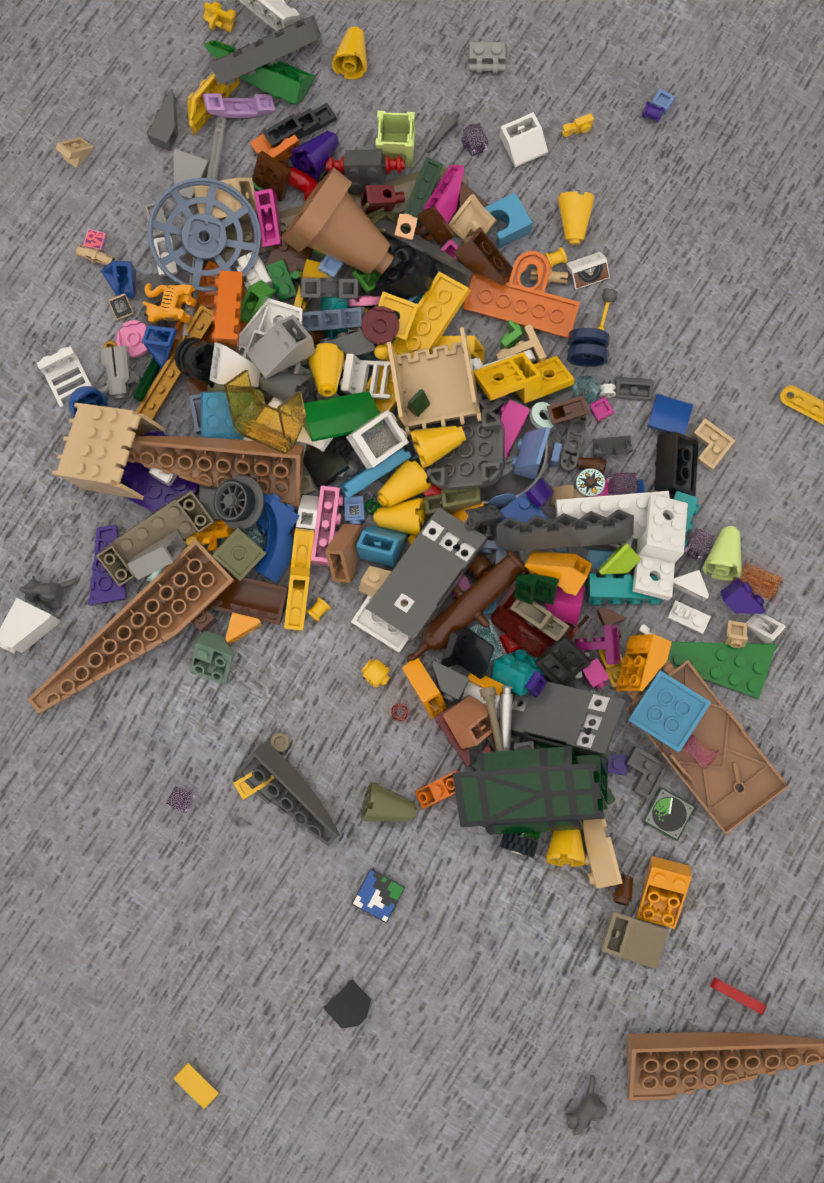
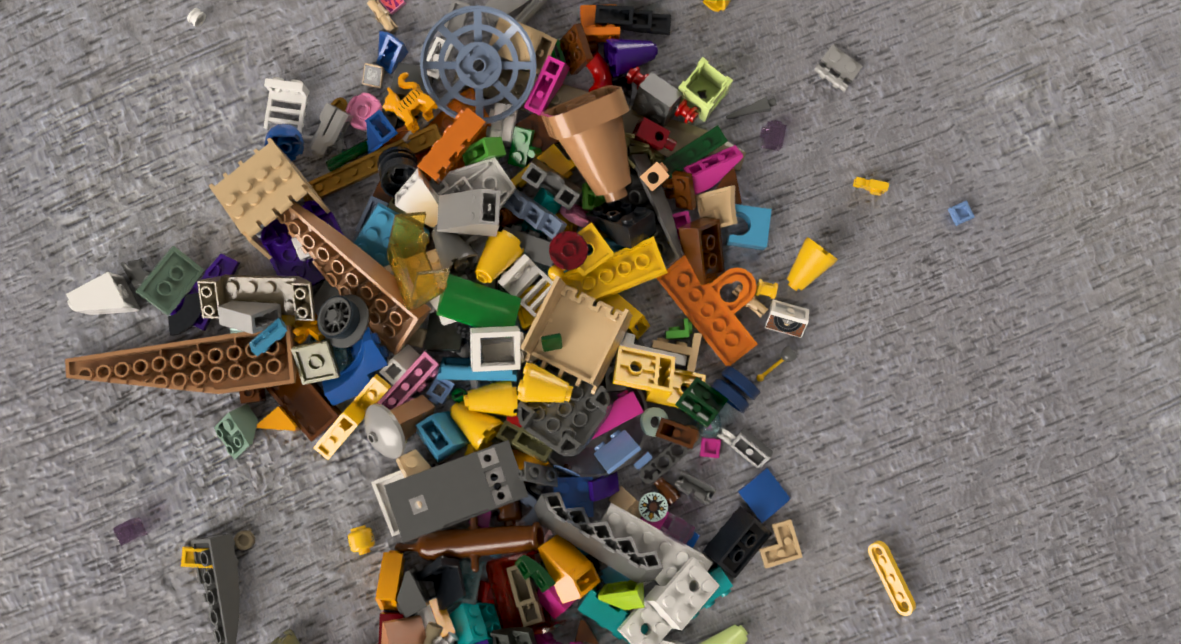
camera: 30 degrees right, 5 degrees up
yellow bush [306,597,331,623] -> none
light blue tile [318,255,344,278] -> none
clear red bush [391,703,409,722] -> none
white slope [500,112,548,168] -> none
dark purple bush [641,101,665,123] -> none
clear purple brick [684,528,714,560] -> none
none -> sand green plate [135,246,205,315]
none -> black tile [168,293,202,336]
none -> dark azure plate [249,318,288,356]
none -> light grey dish [364,403,406,459]
none -> dark green slope [675,377,729,428]

